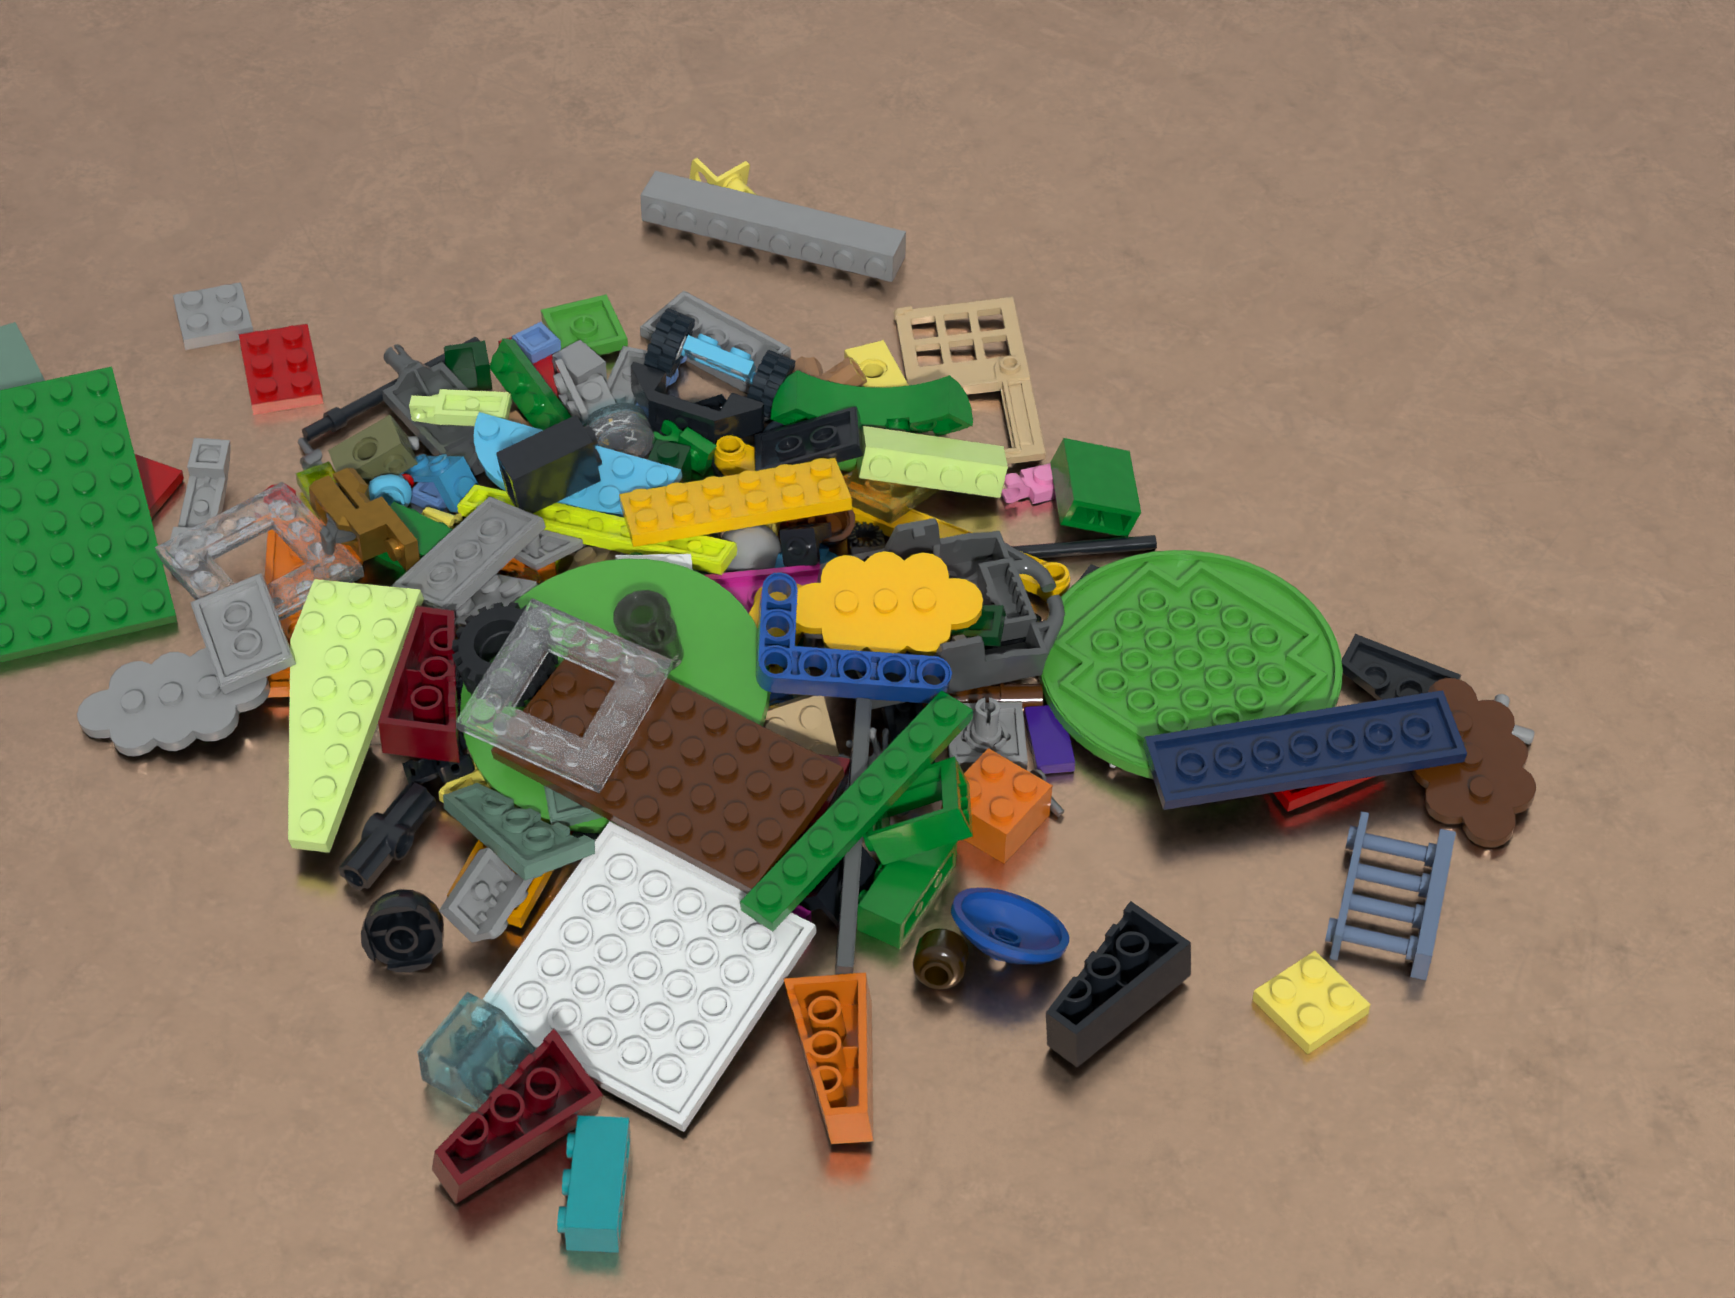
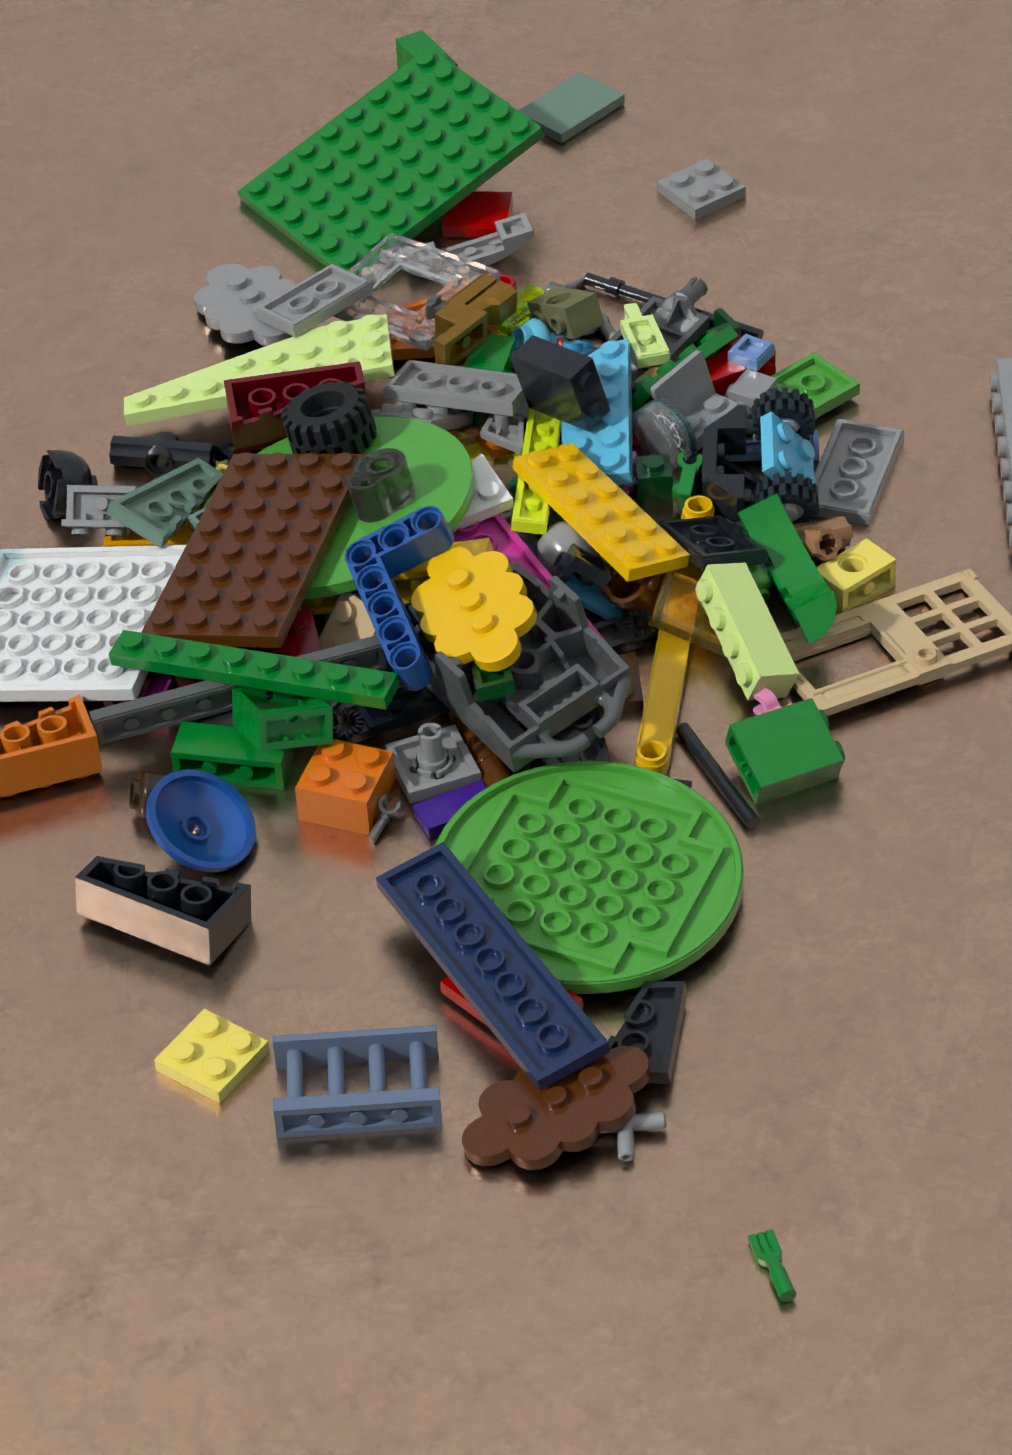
camera: 75 degrees right, 5 degrees down
red plate [238,324,324,415] -> none
clear plate [456,598,673,793] -> none
none -> green piece [748,1229,797,1302]

